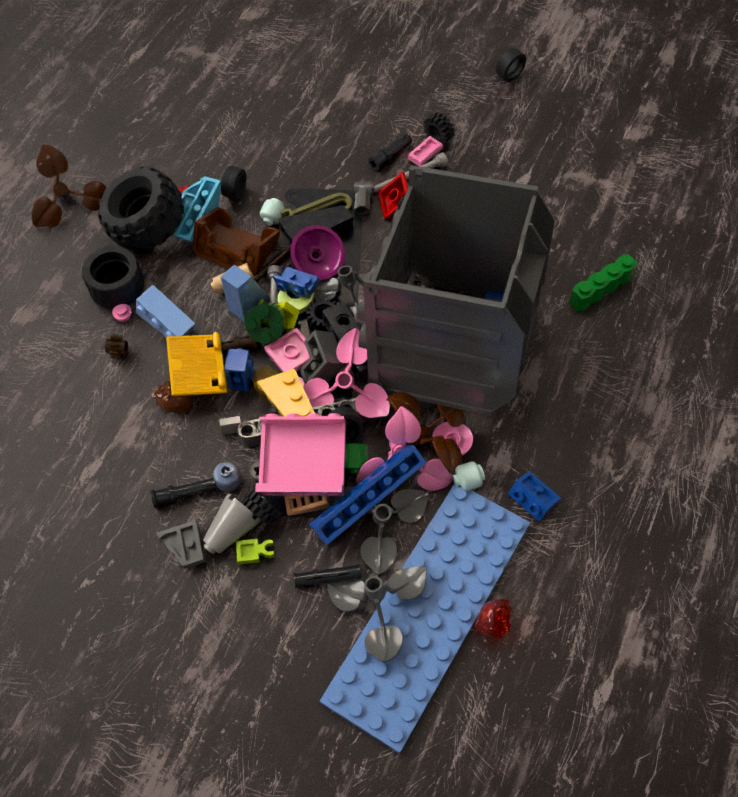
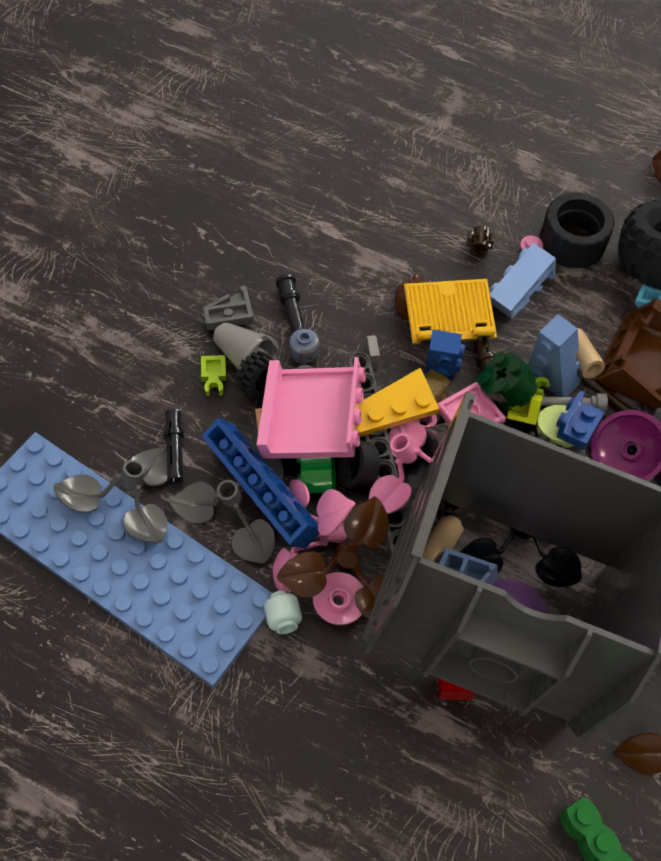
camera: 90 degrees right, 0 degrees up
clear red hair [474,599,512,639] -> none
blue bracket [508,471,561,521] -> none

